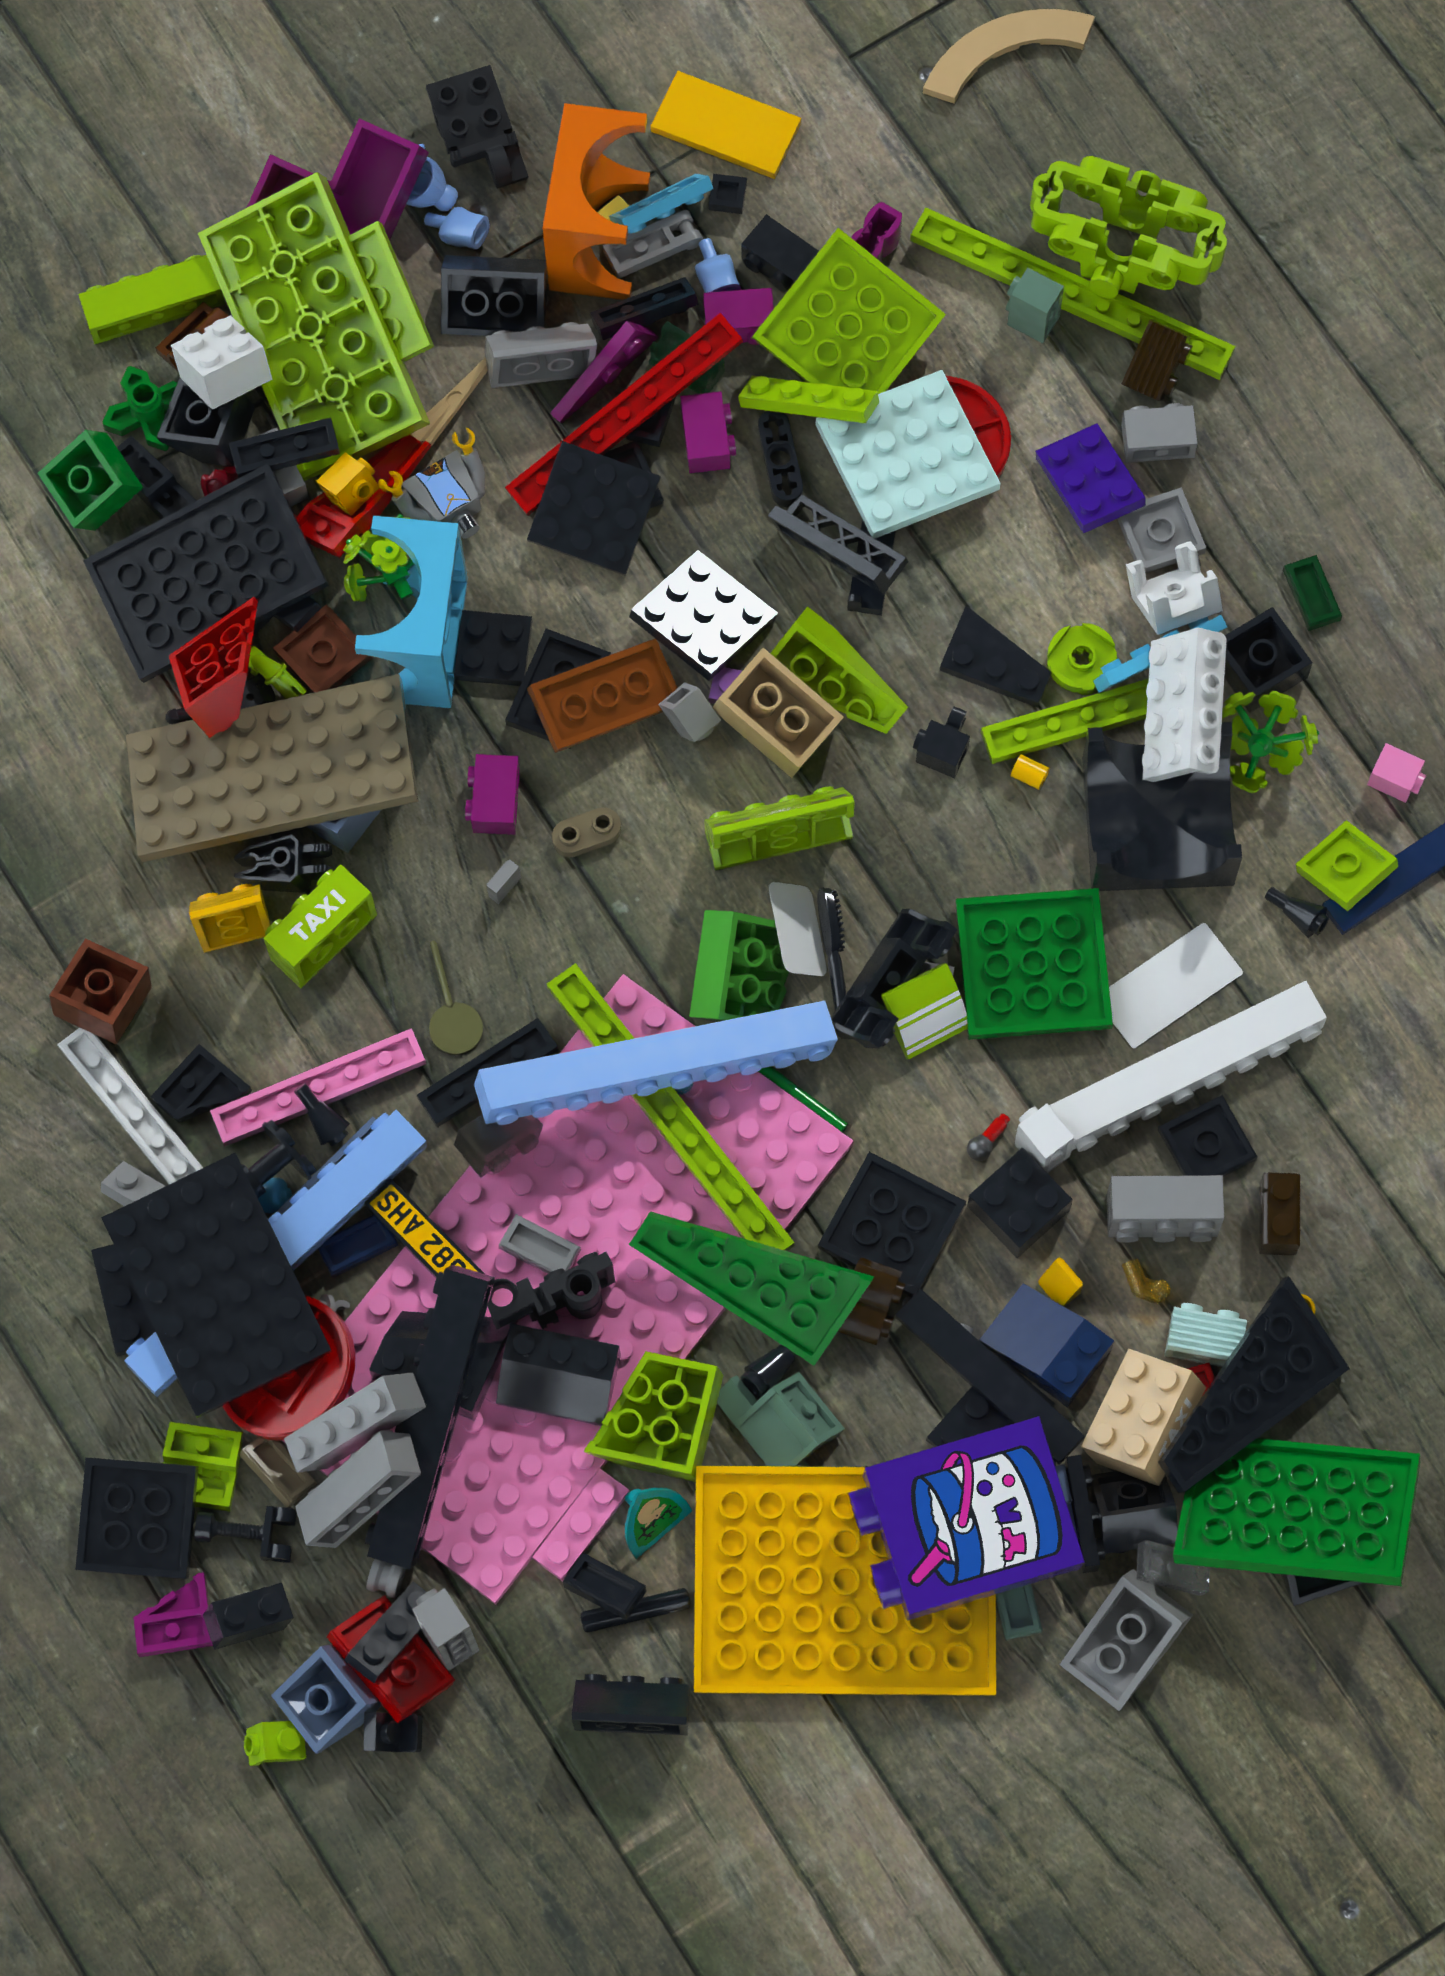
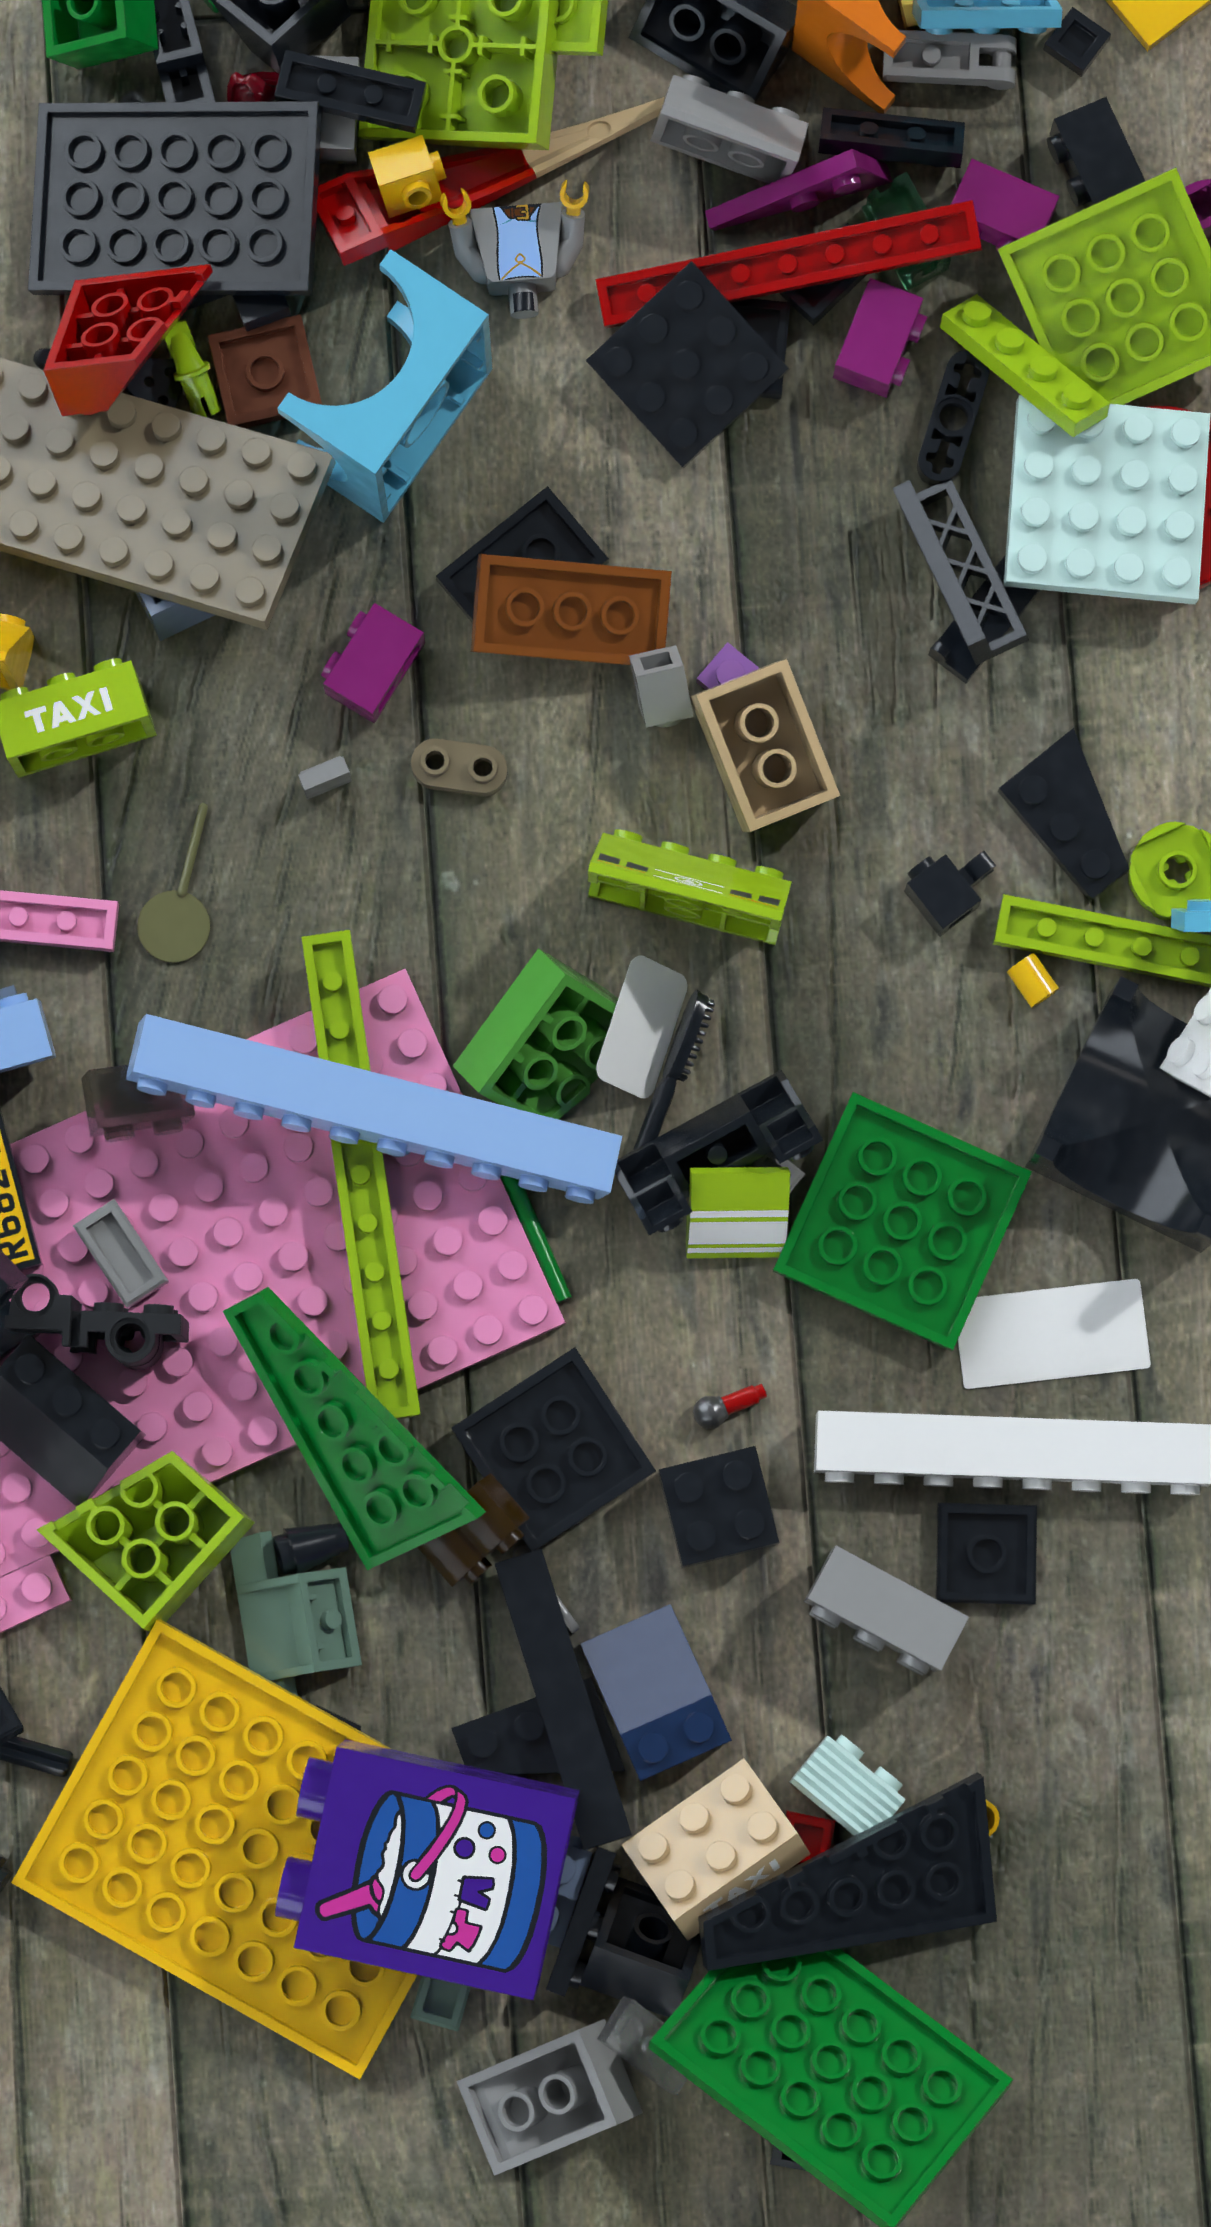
camera: 25 degrees right, 10 degrees up
black hinge [234,835,332,893] -> none
lime plant [343,514,414,602] -> none
black plate [417,1018,558,1128] -> none
black plate [454,610,533,686] -> none
shield [625,1488,692,1559] -> none
plate [629,550,777,681] -> none
light blue piece [695,238,741,293] -> none
lime wedge [770,606,908,734] -> none
white brick [1015,1104,1074,1173] -> none
yellow slope [1038,1257,1083,1306] -> none
clear yellow arm [1122,1259,1171,1304] -> none
dark brown brick [1259,1172,1300,1255] -> none

